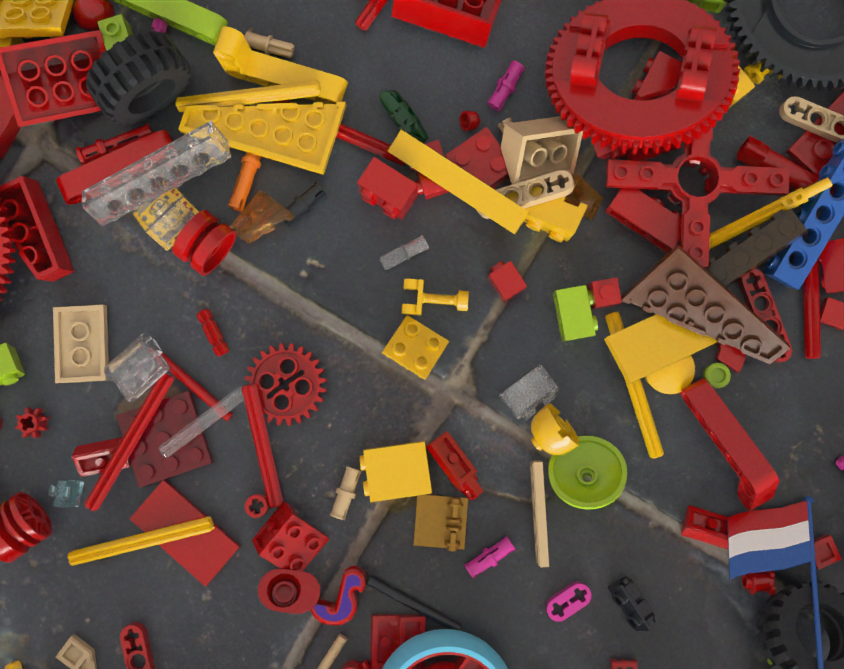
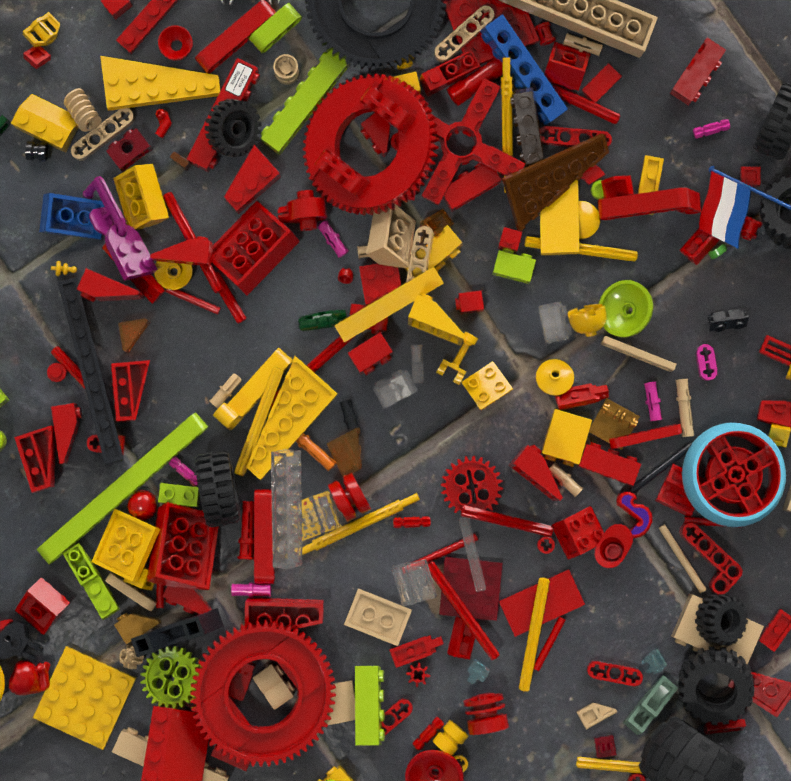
camera: 70 degrees left, 0 degrees up
none -> dark pink pin [231,582,271,598]
none -> red piece [277,190,327,231]
none -> yellow axle [295,493,420,557]
none -> clear brick [373,369,418,409]
none -> red hinge [389,635,444,668]
none -> yellow slope [408,294,465,346]
none -> red slope [419,50,480,97]
none -> red slope [508,445,563,501]
none -> red bar [533,617,566,671]
none -> yellow dish [536,359,574,396]
none -> red brick [577,442,641,486]
none -> red panel [601,175,634,199]
none -> red beam [609,424,682,449]
none -> yellow tile [638,155,664,215]
none -> tan pin [675,379,694,437]
none -> bright green tile [708,243,728,259]

